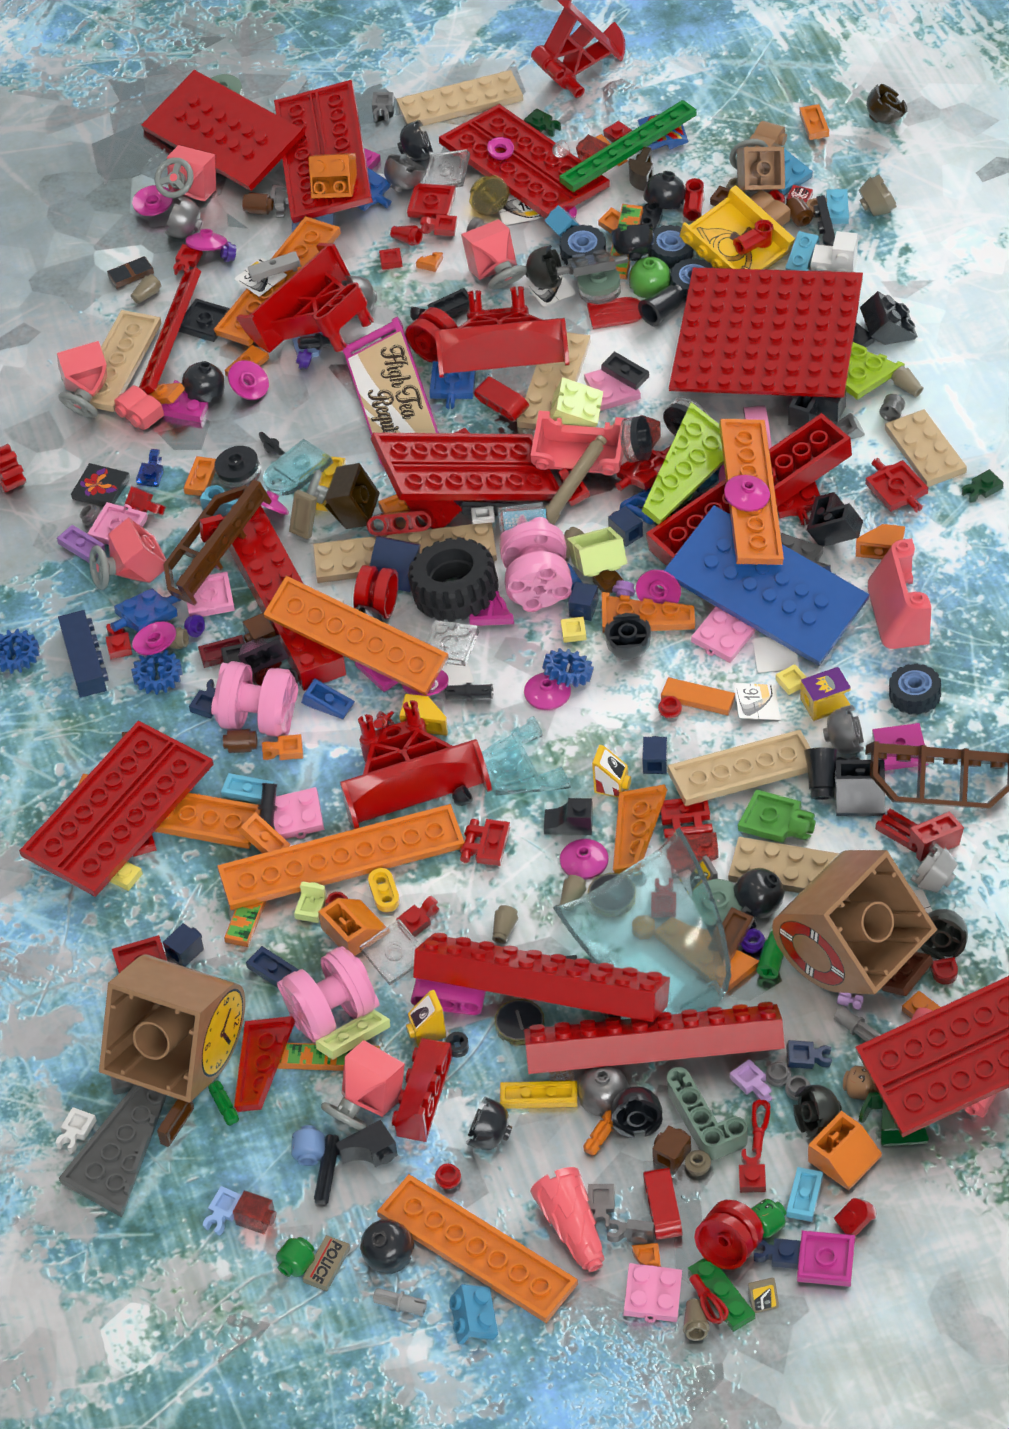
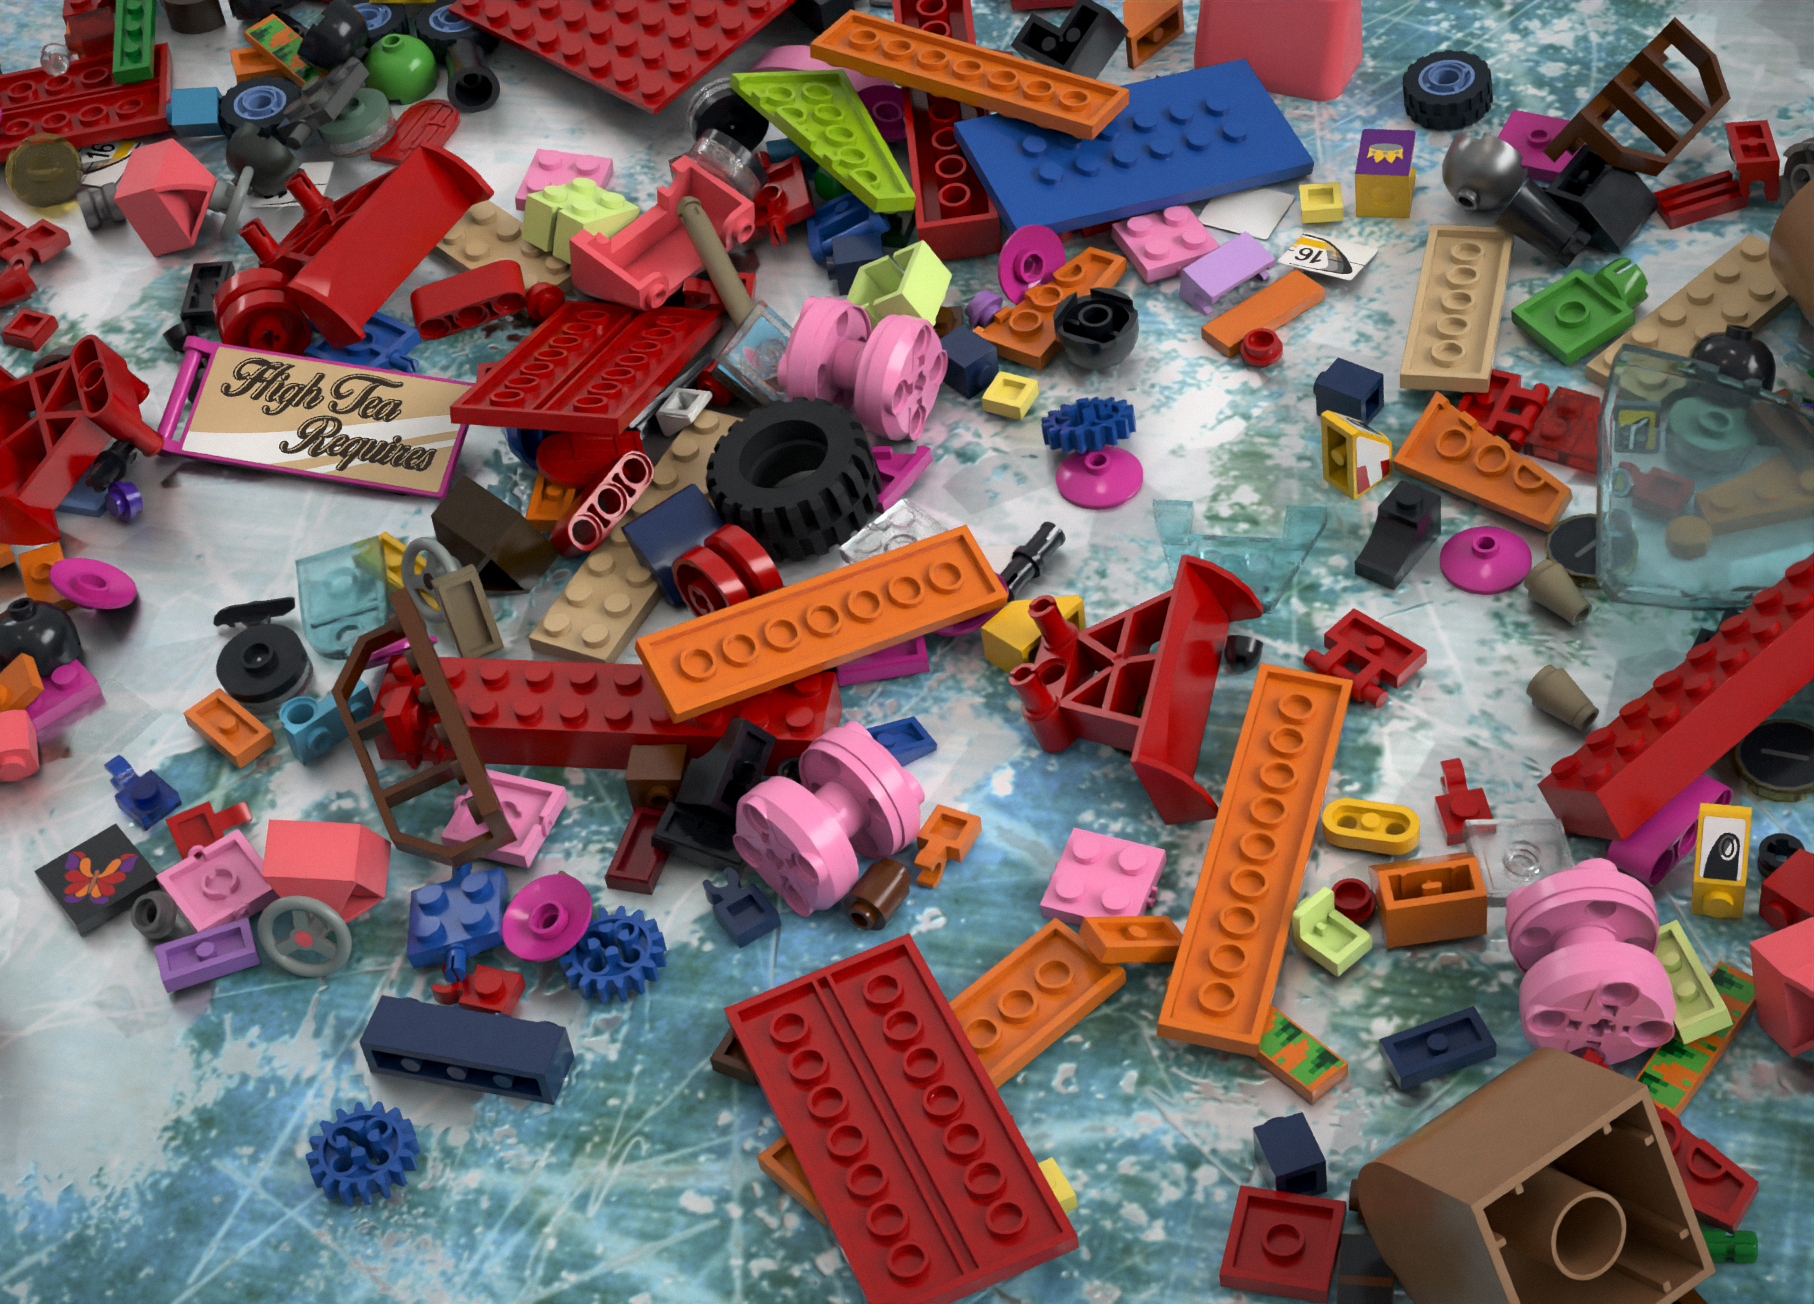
camera: 55 degrees left, 5 degrees down
dark purple plate [184,615,205,638] -> none
medium azure plate [221,773,274,804] -> none
black pin [258,783,278,828] -> none
red piece [373,711,395,729] -> none
orange tile [416,252,443,272] -> none
black plate [601,351,649,390] -> none
dark pink dish [724,475,770,511] -> none
none -> red plate [525,282,565,322]
none -> lavender hinge [1179,231,1276,316]

